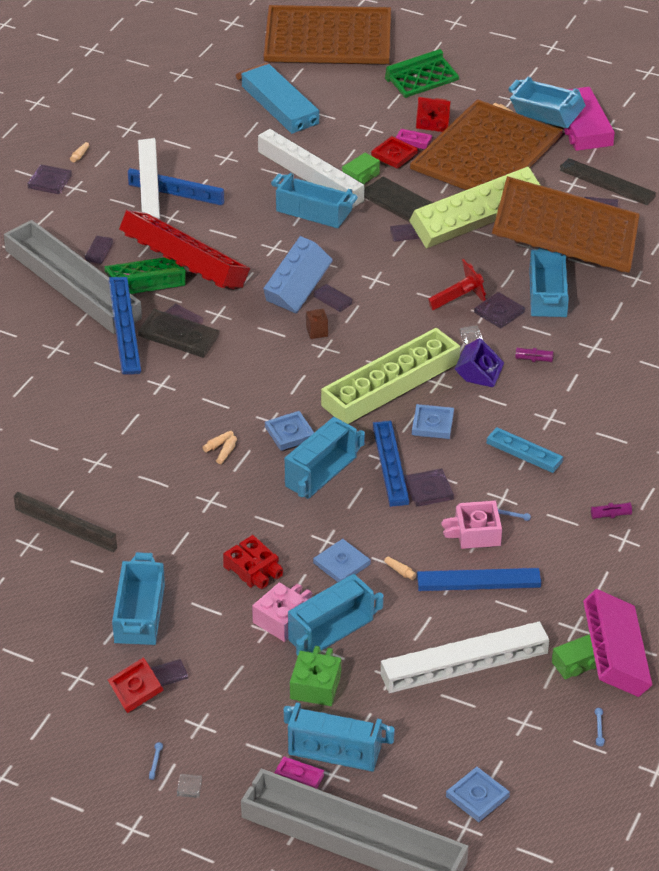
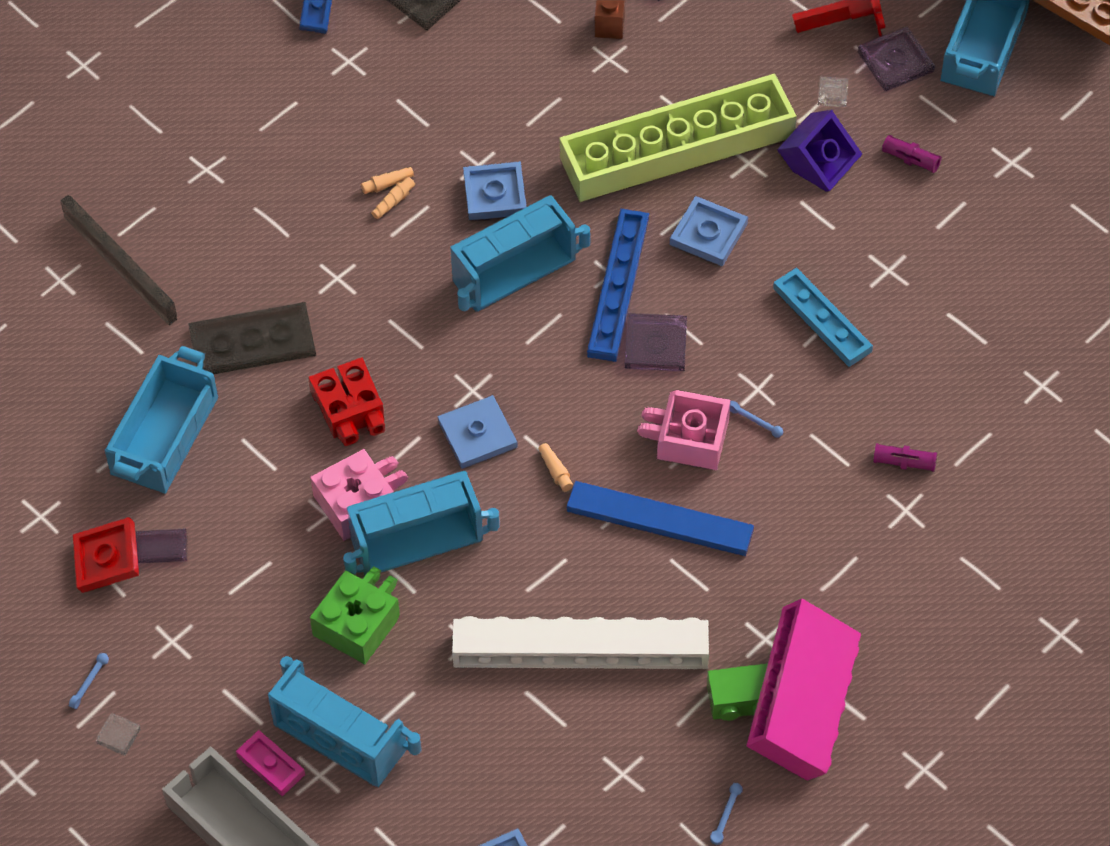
camera: 20 degrees right, 15 degrees up
none -> clear smoke tile [188,302,316,375]

